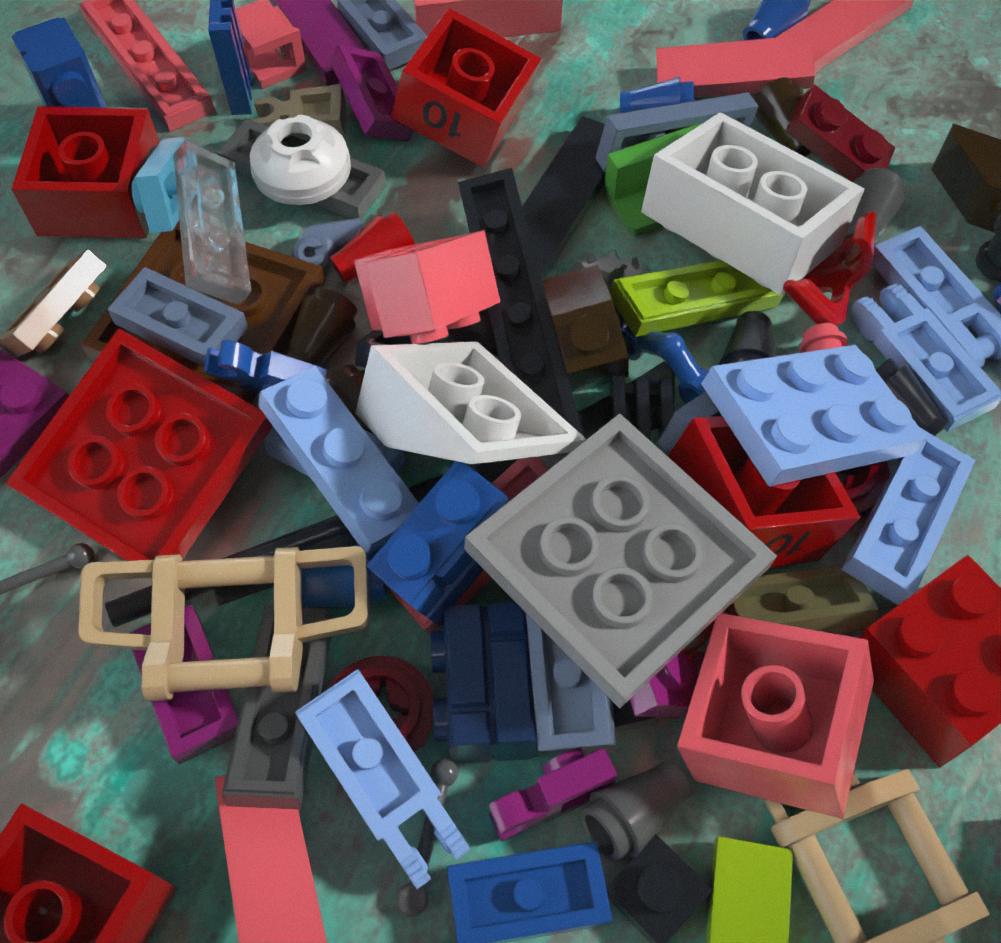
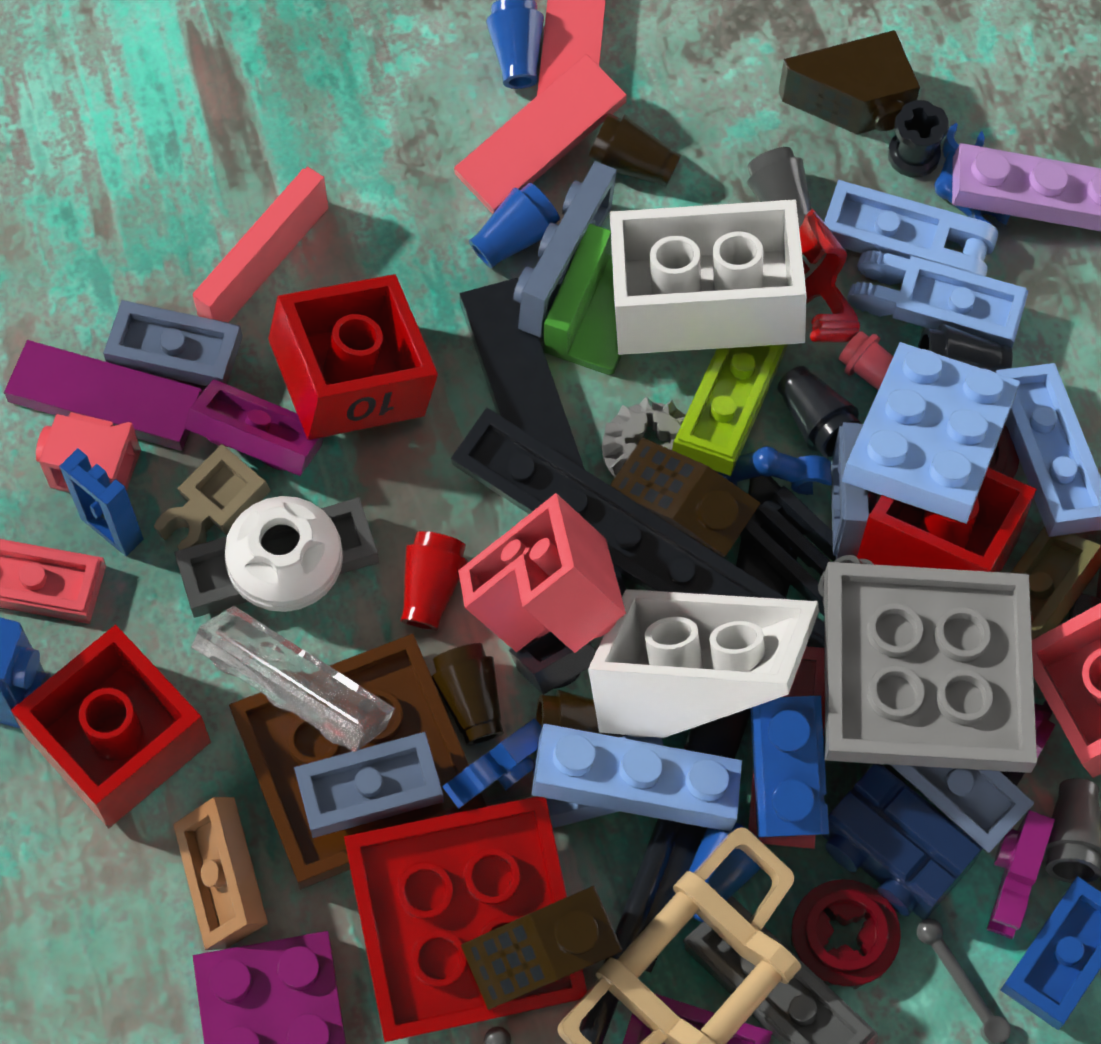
camera: 45 degrees left, 5 degrees up
medium azure plate [132,137,197,233] -> none
sand blue arm [292,217,363,268] -> none
light blue hinge [295,669,470,889] -> none
dark red plate [785,84,896,182] -> none
none -> dark brown slope [460,885,623,1010]

